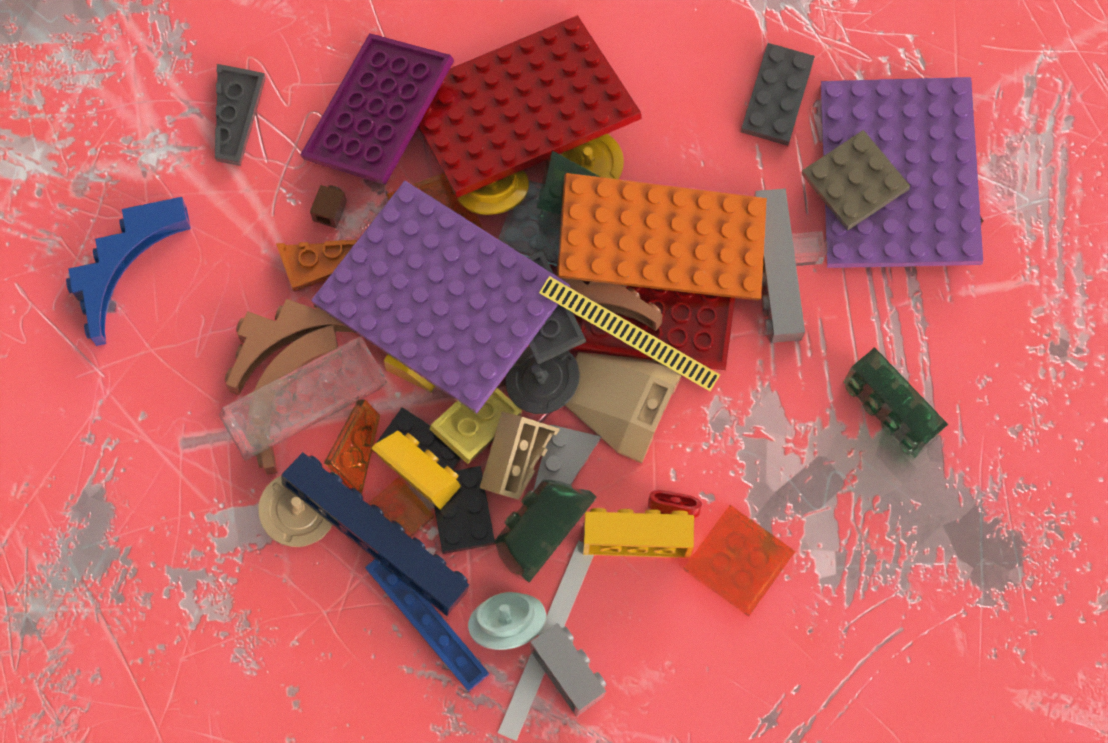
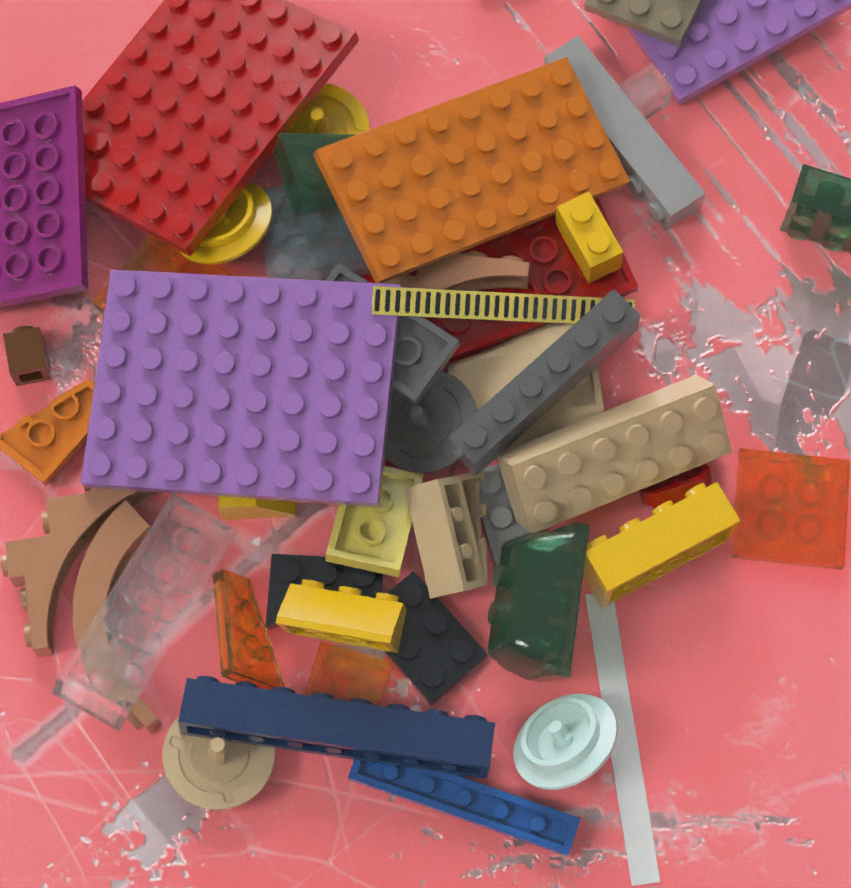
camera: 30 degrees left, 0 degrees up
light grey brick [530,623,607,717] -> none
none -> dark grey brick [448,289,640,476]
none -> tan brick [496,375,733,534]
none -> yellow brick [555,192,623,283]

